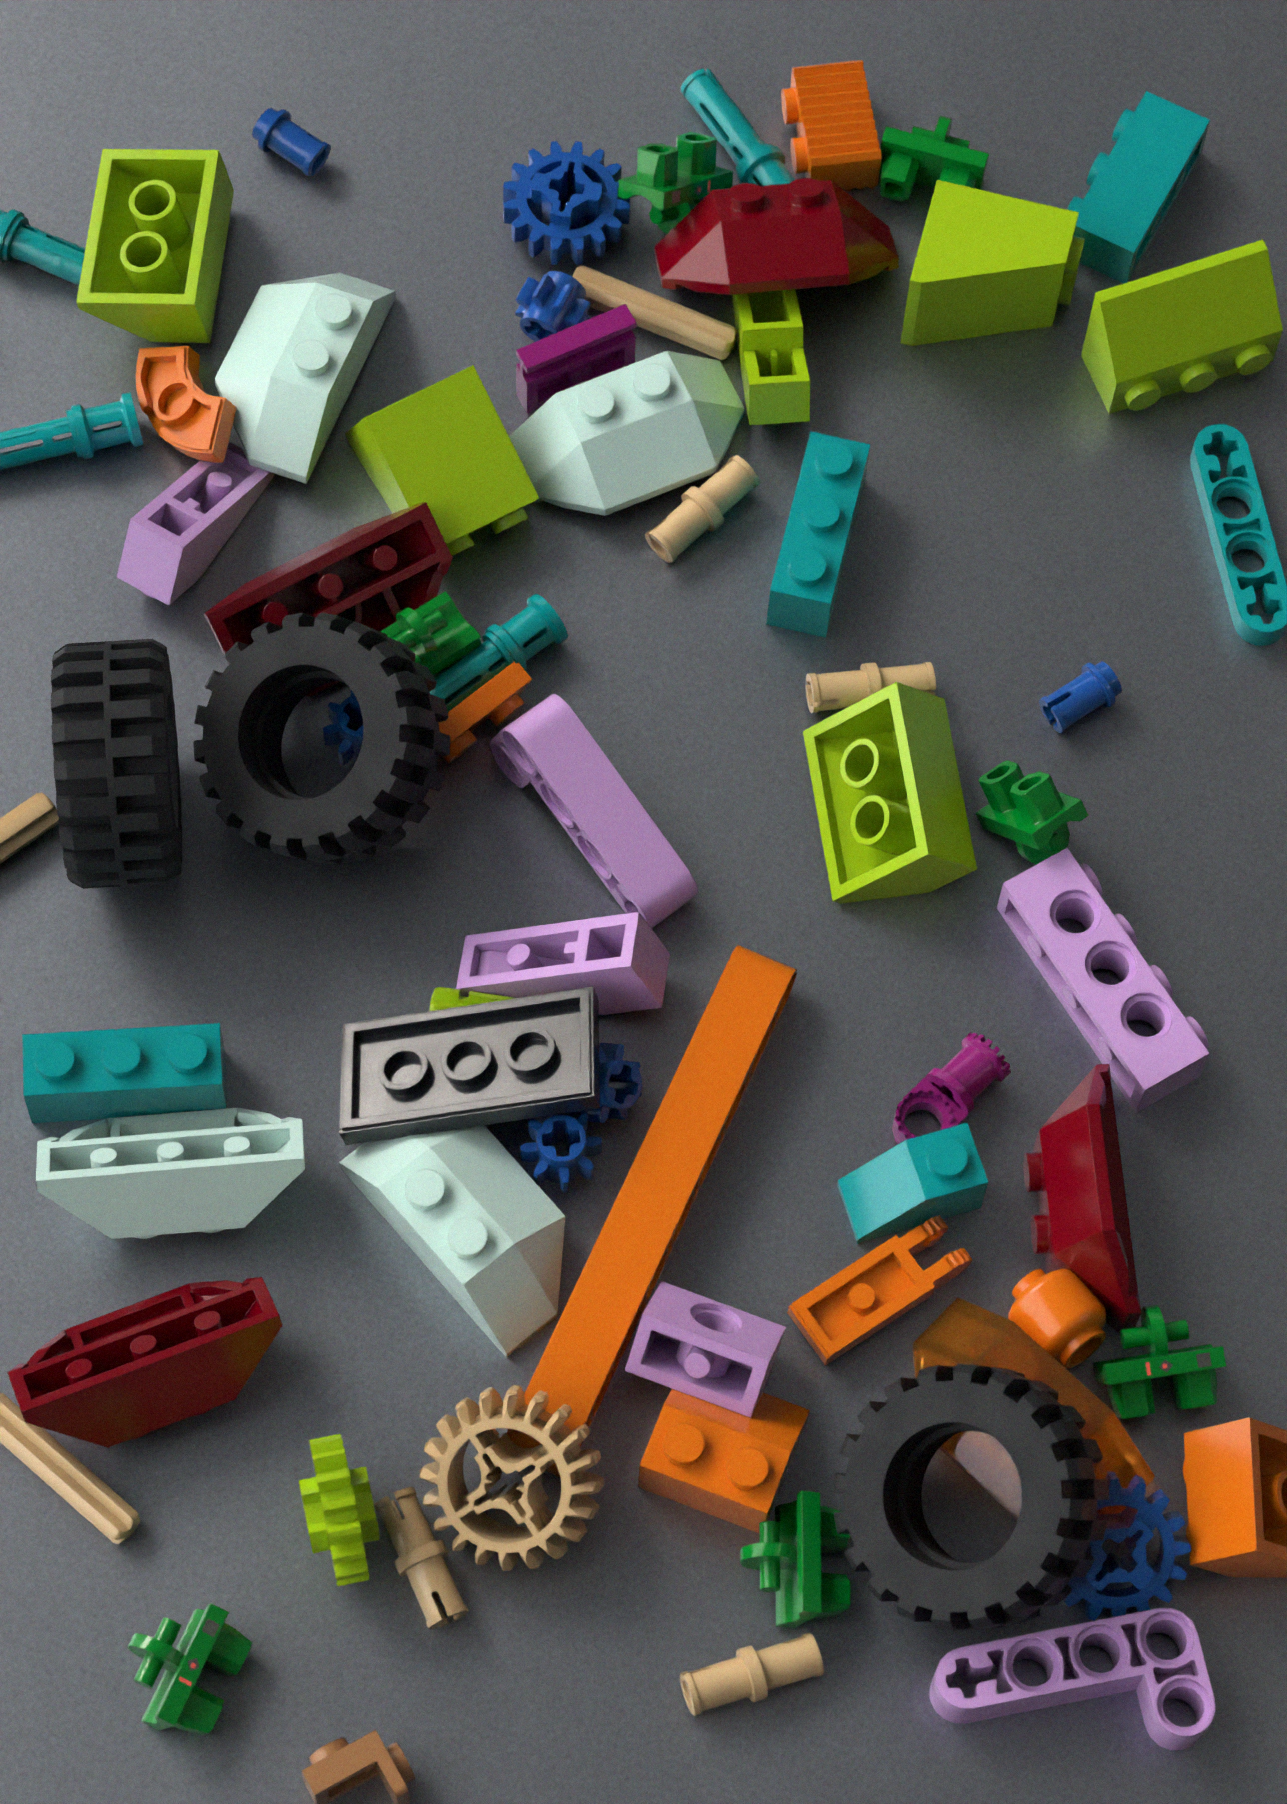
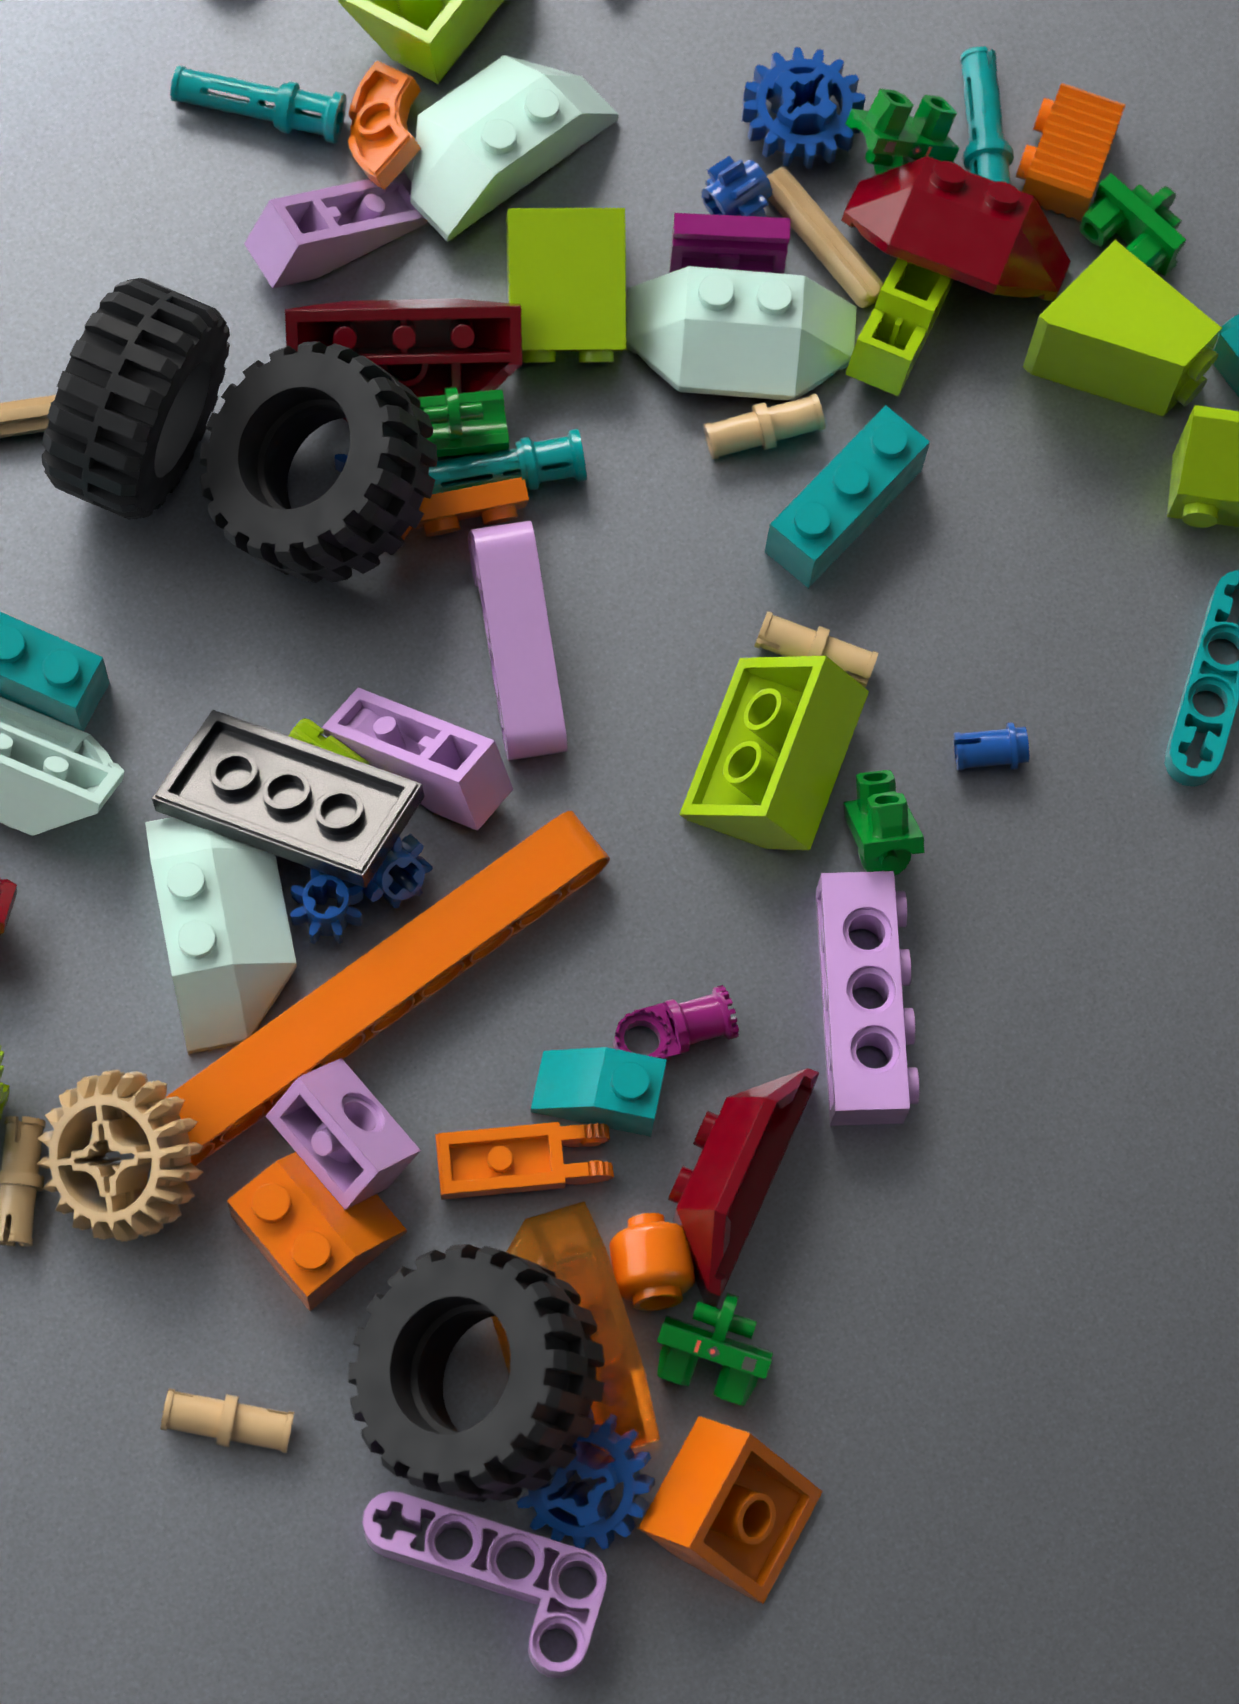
camera: 25 degrees right, 5 degrees up
green hips [740,1490,851,1628] -> none

